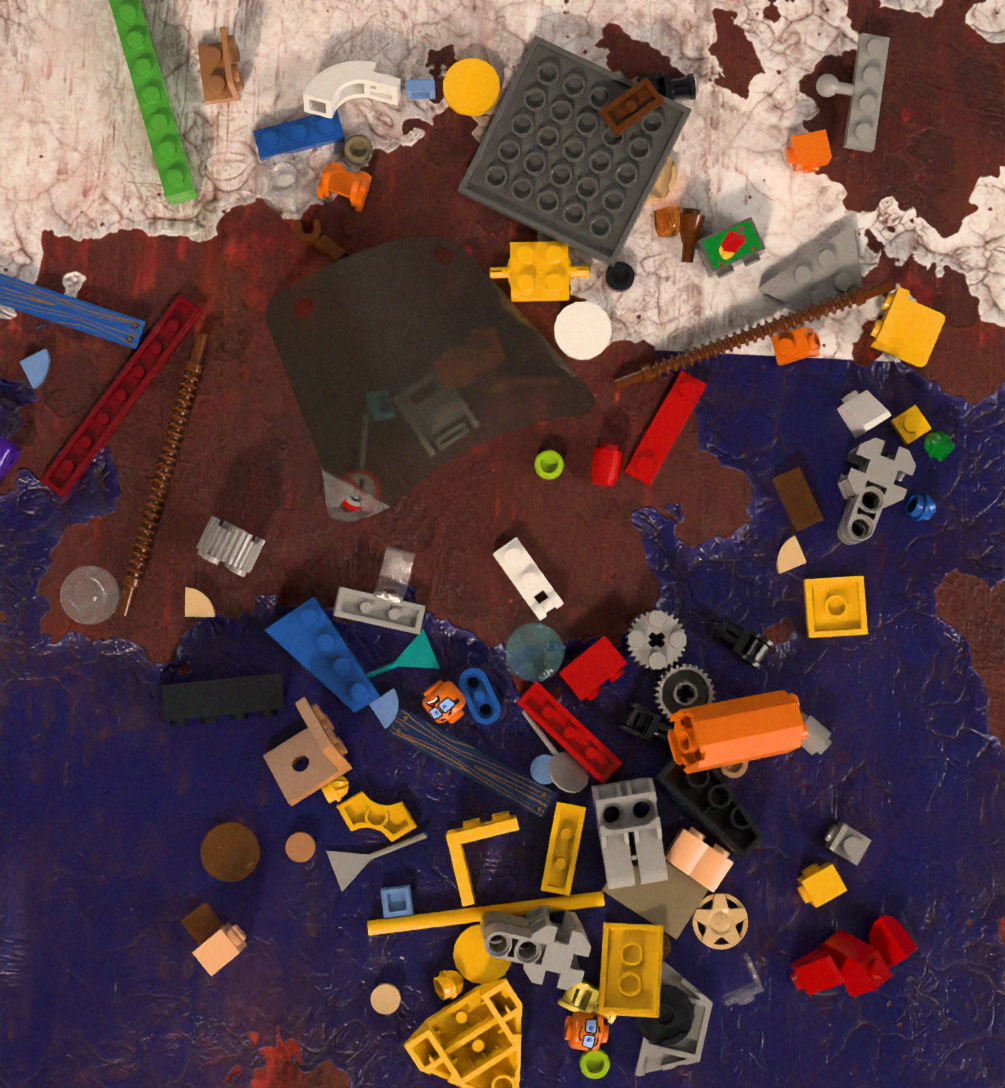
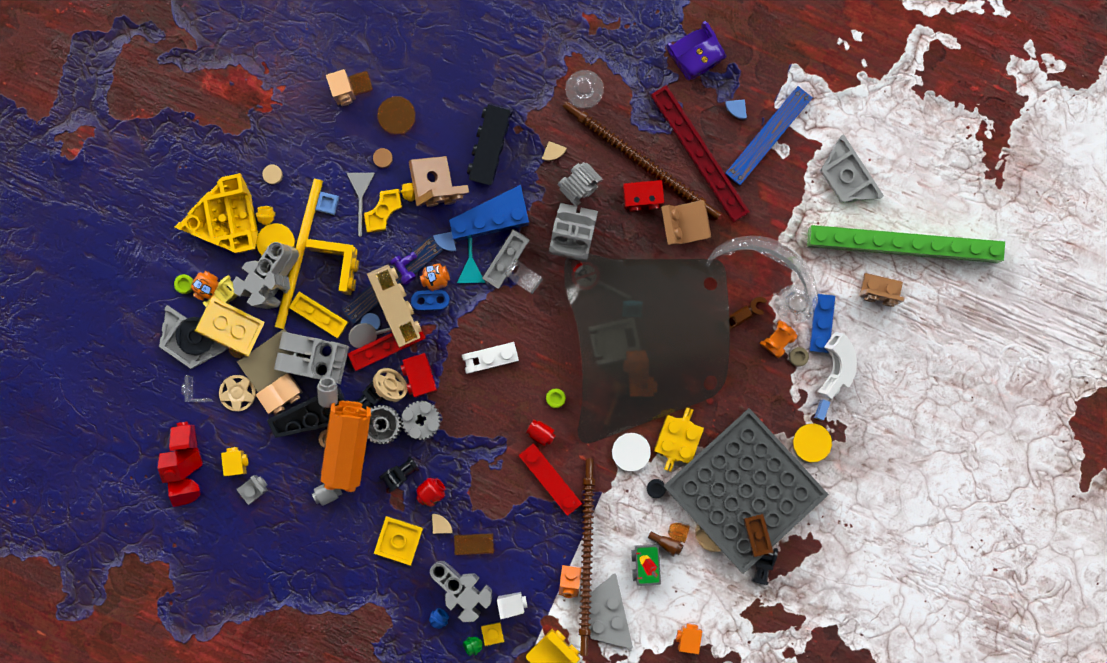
camera: 115 degrees right, 0 degrees up
clear light blue dish [505,623,564,682] -> none
none -> light grey brick [317,378,338,408]
none -> tan piece [367,265,422,347]
none -> tan wheel [373,368,408,402]
none -> dark purple piece [390,252,417,285]
none -> red head [416,478,446,507]
none -> light grey connector [549,203,598,262]
none -> red brick [623,180,664,212]
none -> medium nougat bracket [661,200,711,245]
none -> clear windscreen [706,236,818,320]
none -> light grey wing [820,134,884,203]

